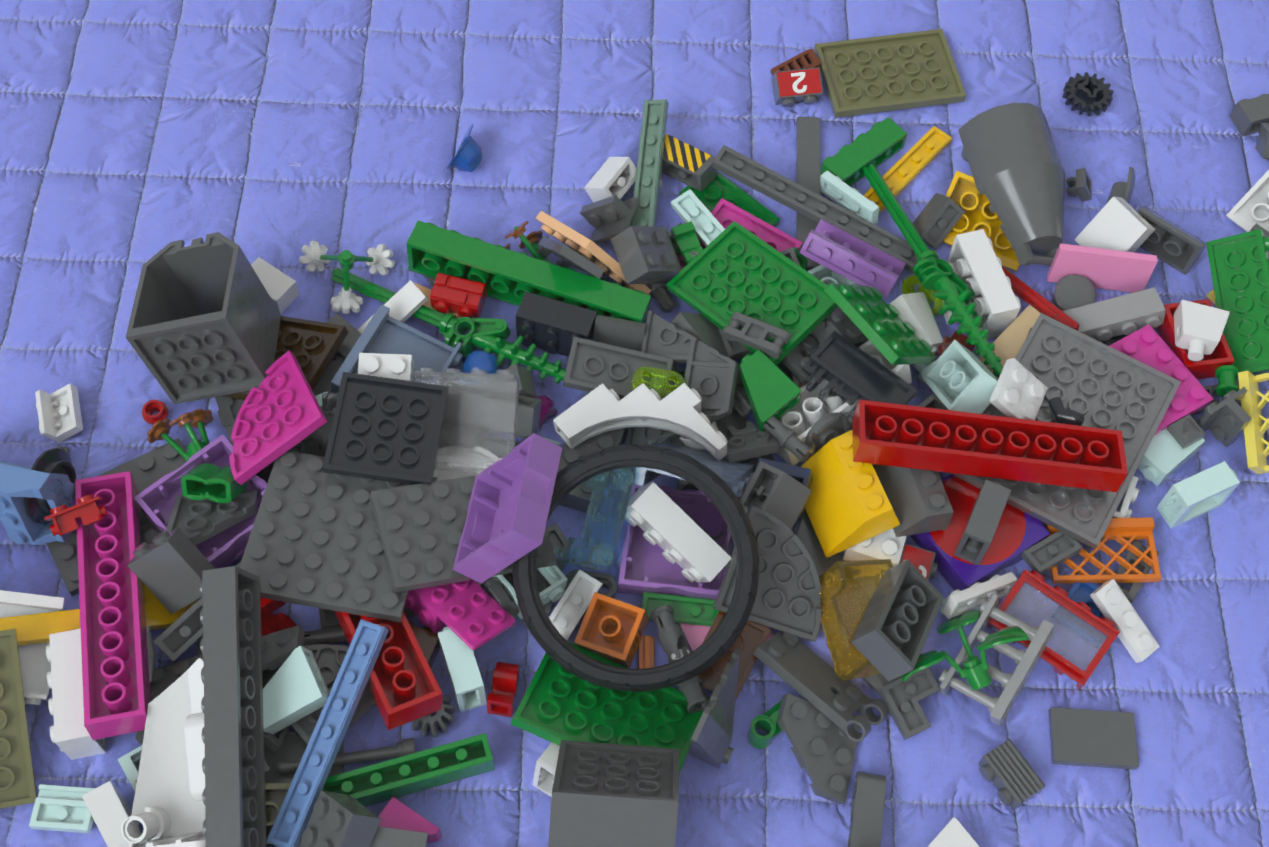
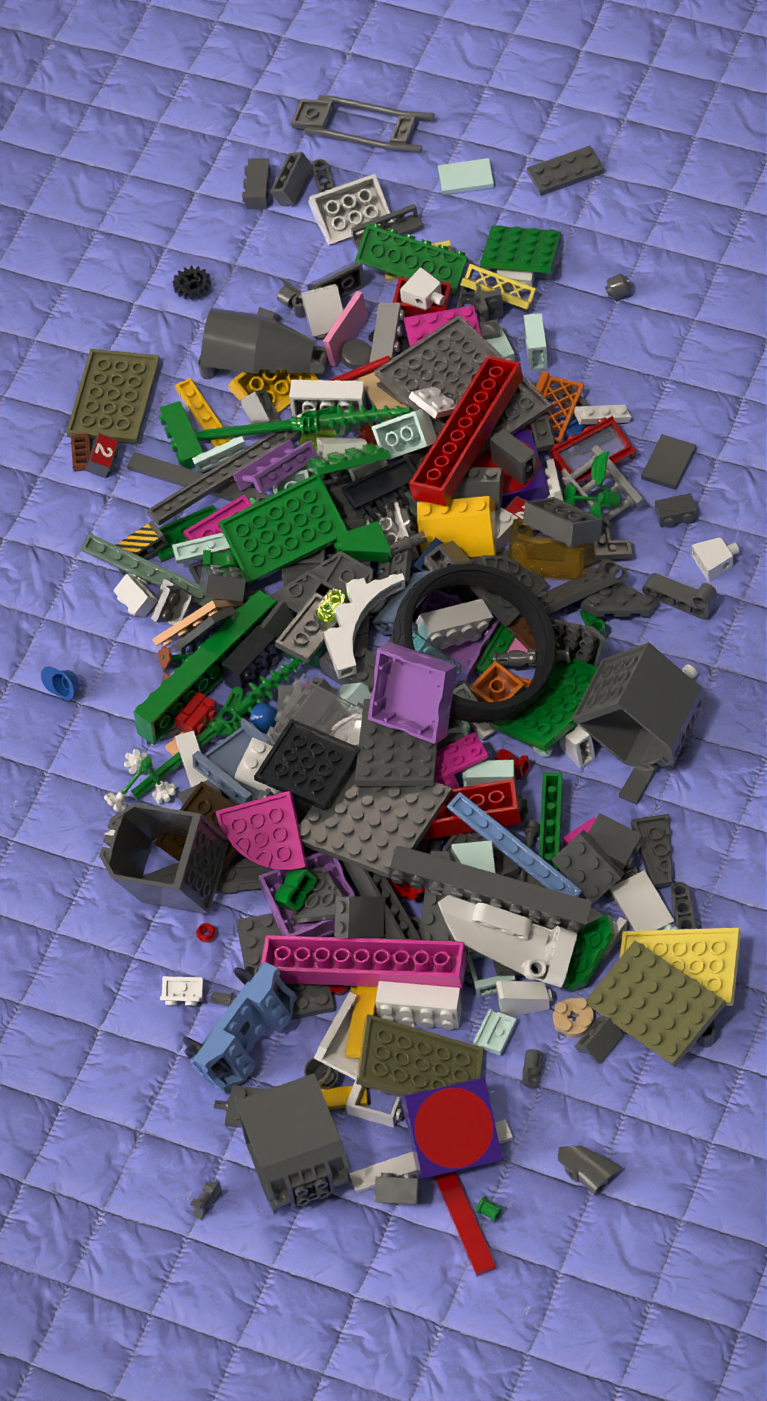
camera: 60 degrees left, 5 degrees down
red hinge [44,494,108,536] -> none
plant [147,409,213,462] -> none
dark grey plate [721,312,791,359] -> none
black arm [1048,397,1084,426] -> none
green bush [1215,365,1239,398] -> none

